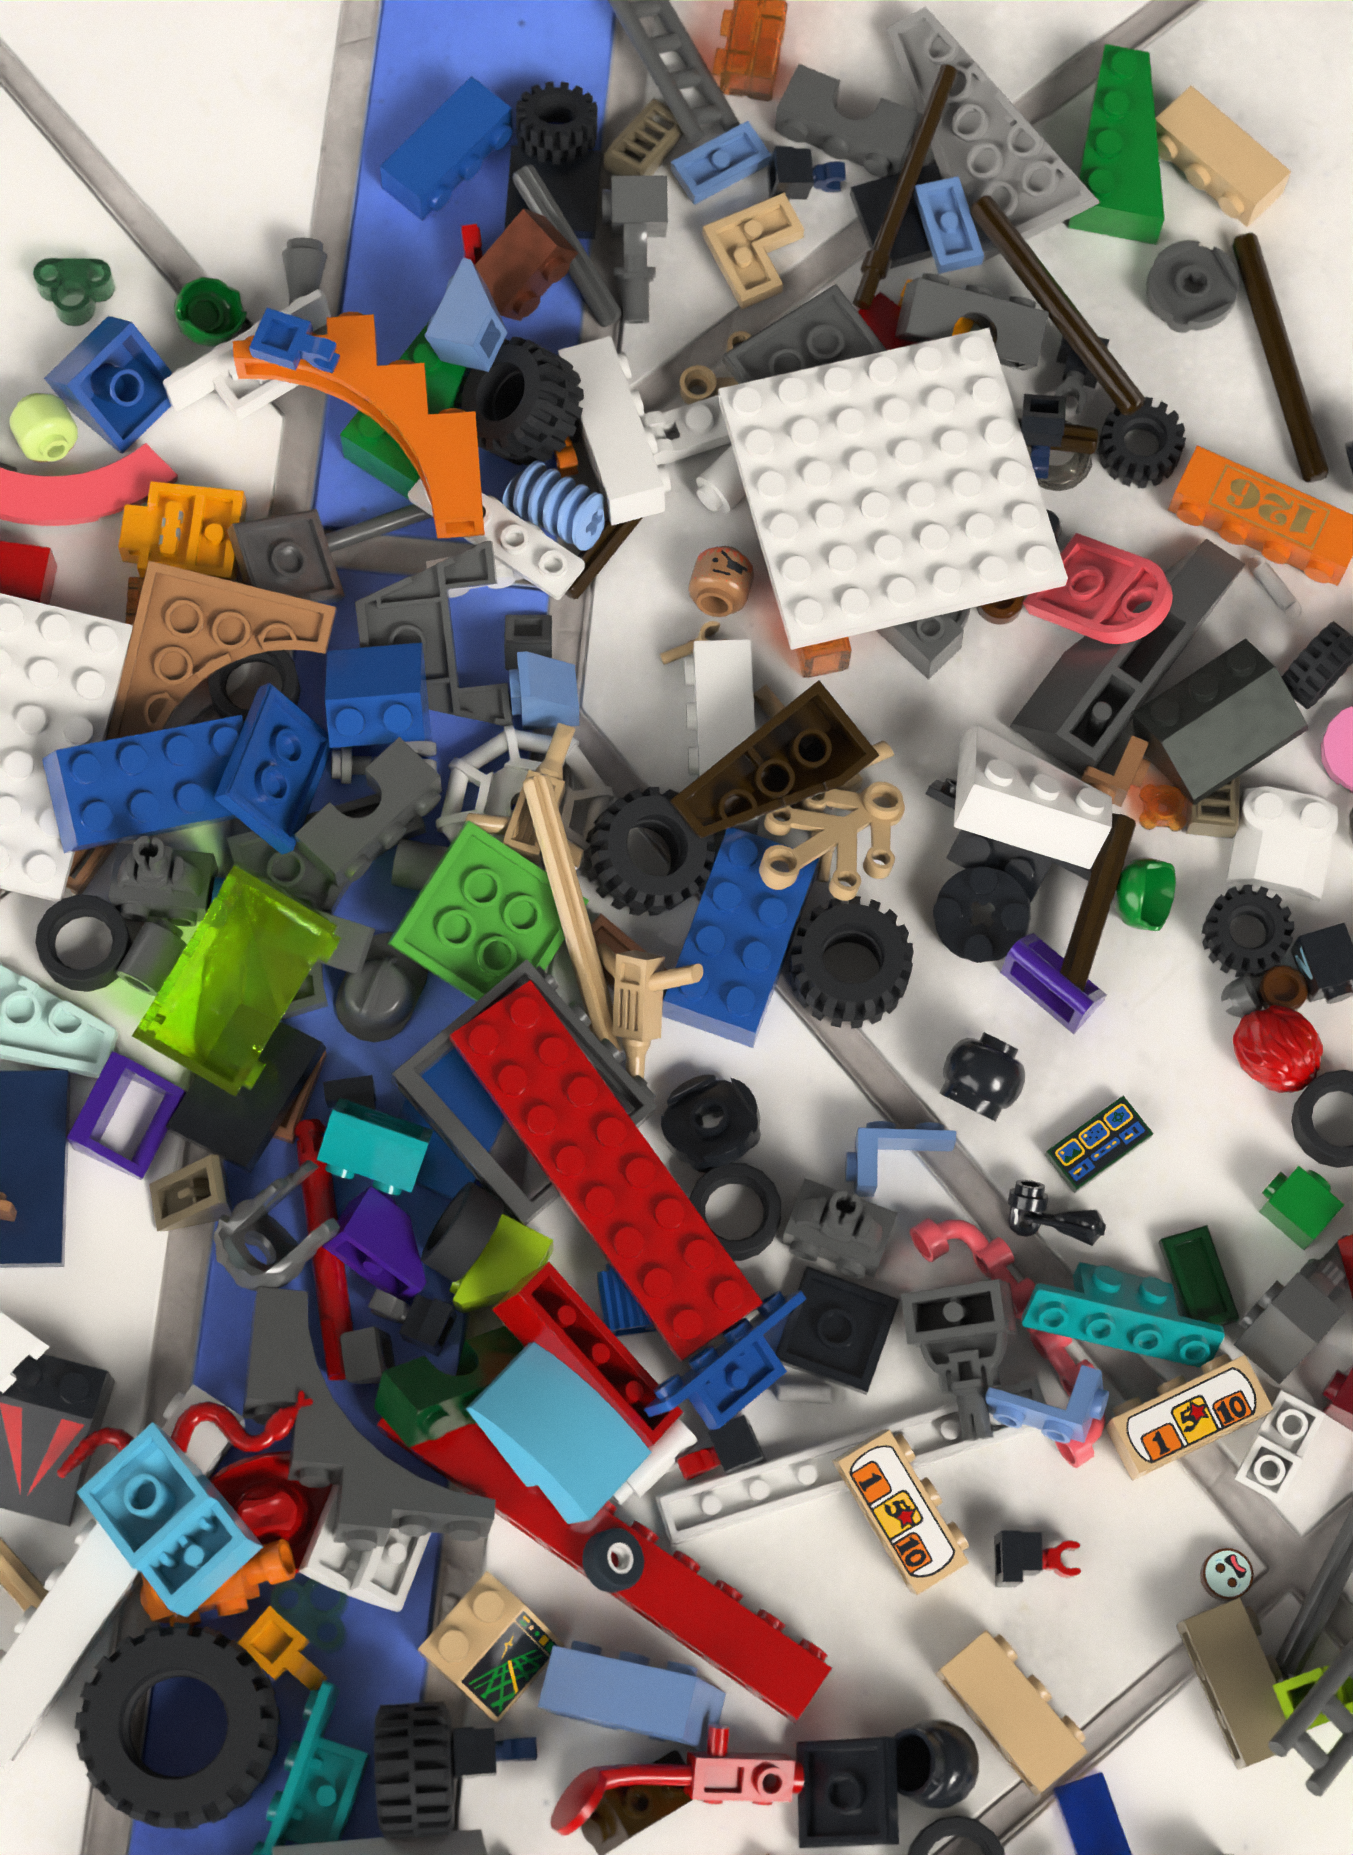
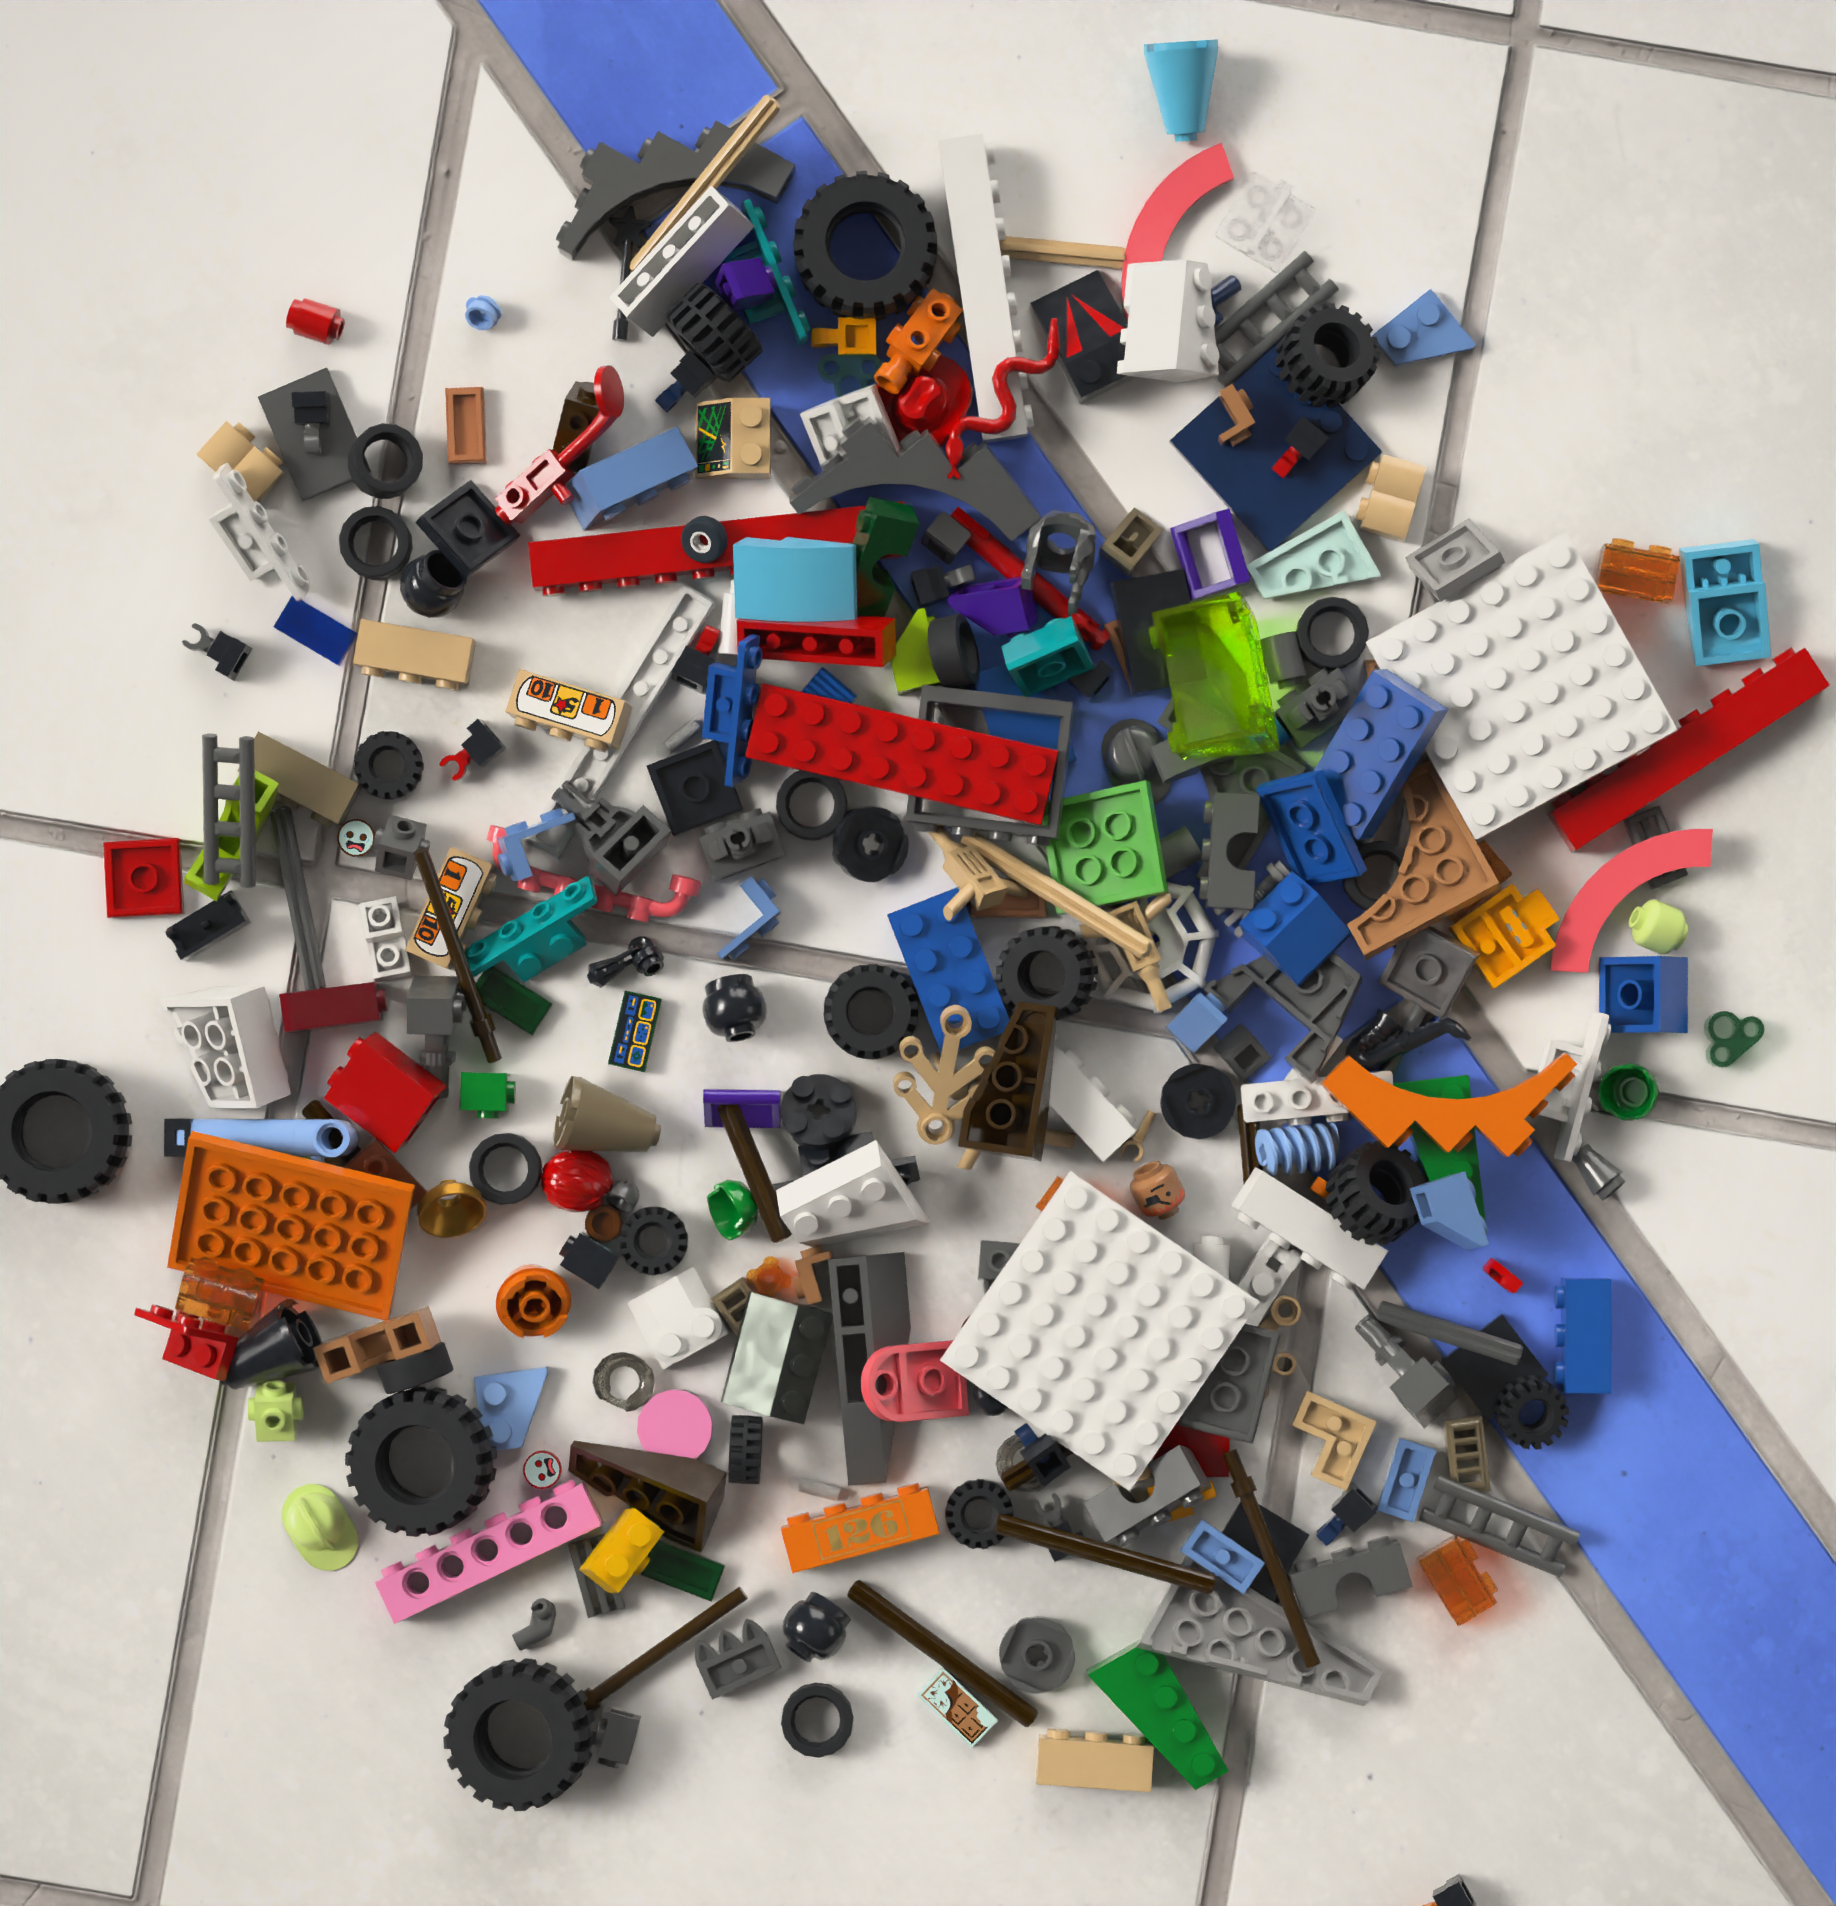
camera: 145 degrees right, 15 degrees up
medium azure slope [76,1422,263,1617] -> none
blue plate [249,308,340,373] -> none
copper brick [475,209,578,321] -> none
none -> black tyre [354,731,424,800]
none -> dark grey brick [373,815,430,881]
none -> dark brown bar [413,848,502,1063]
none -> dark tan cone [553,1076,661,1152]
none -> dark purple slope [715,257,777,313]
none -> tile [917,1667,998,1748]
none -> black plate [1160,1064,1236,1139]
none -> black piece [1345,1008,1472,1071]

